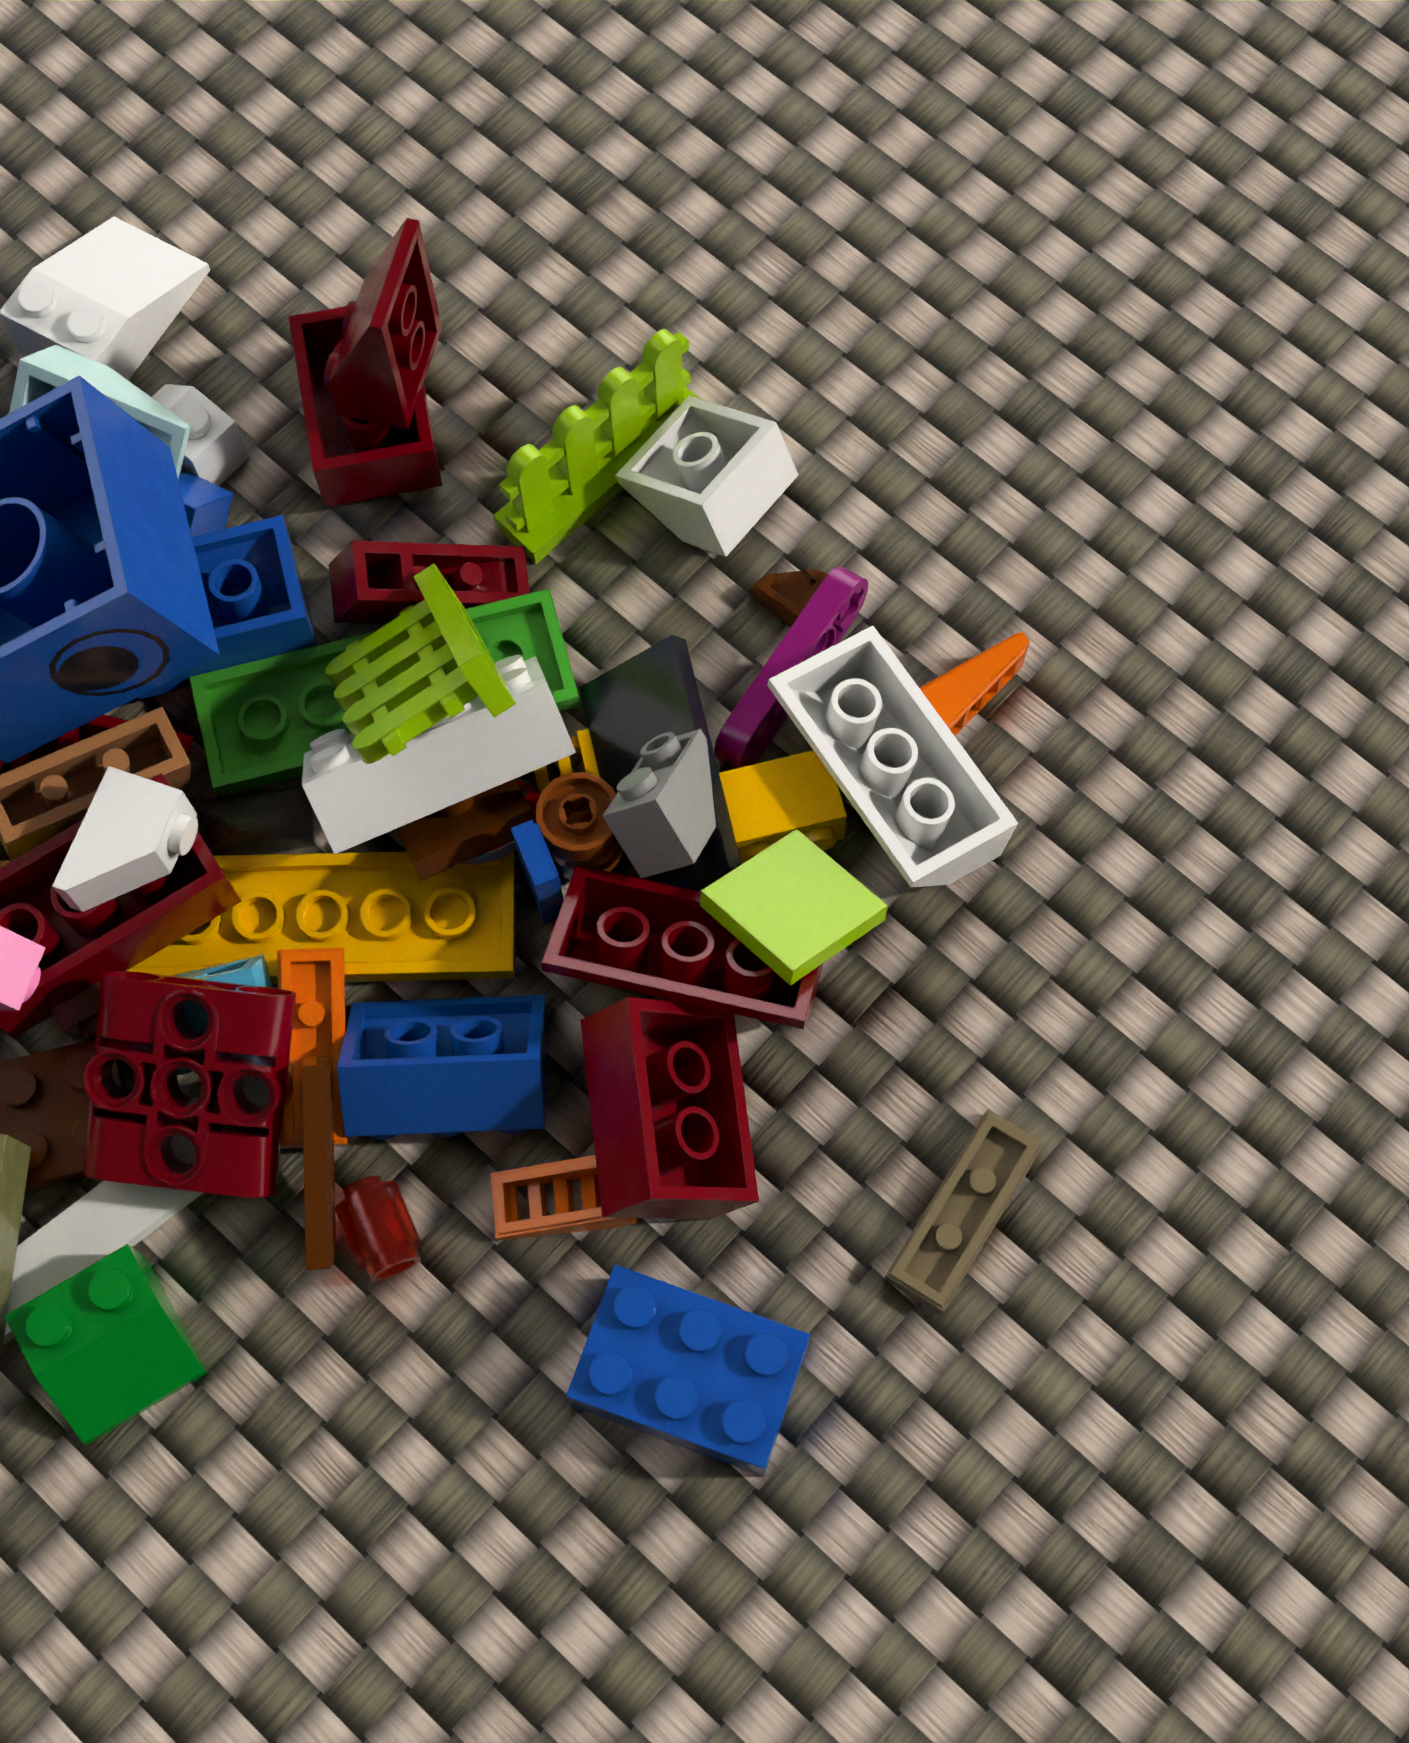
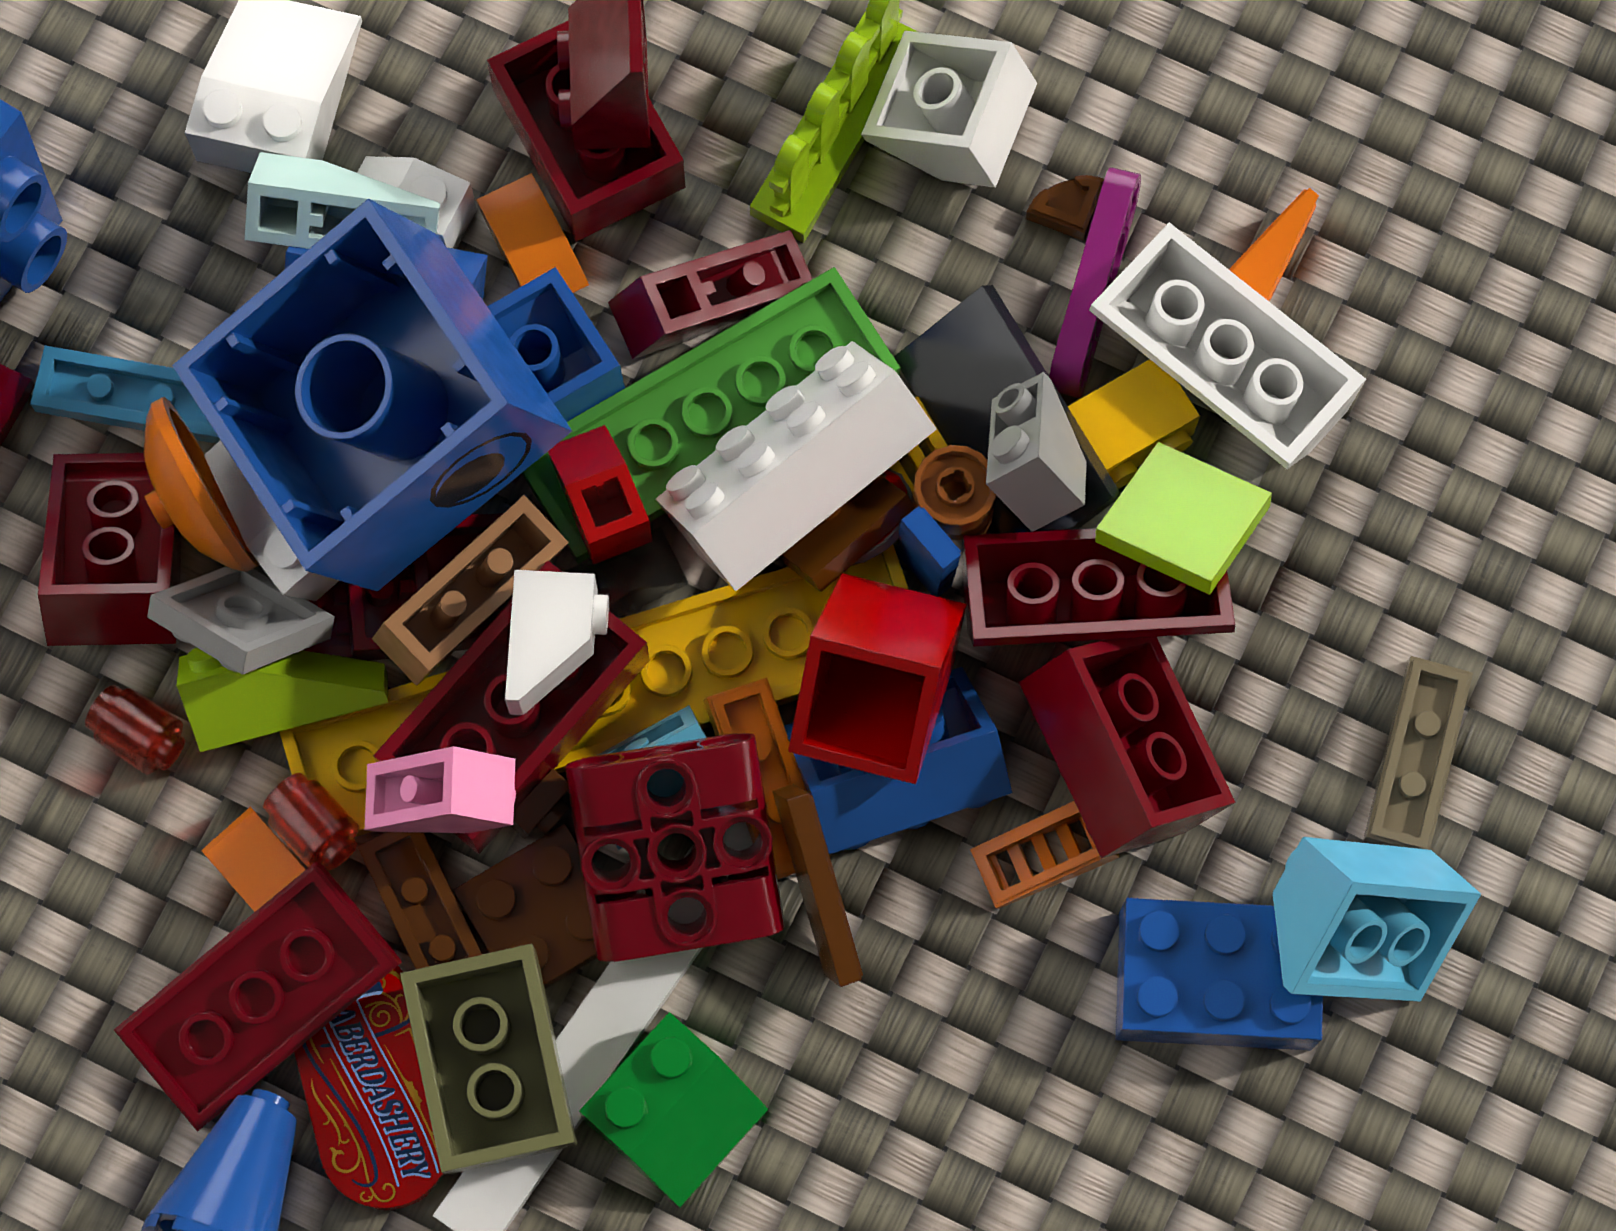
camera: 20 degrees left, 5 degrees up
lime fence [325,563,517,764] -> none
clear red brick [335,1175,421,1282] -> none
none -> orange slope [475,173,589,293]
none -> red slope [547,425,652,564]
none -> red slope [788,573,967,784]
none -> medium azure slope [1272,837,1481,1002]

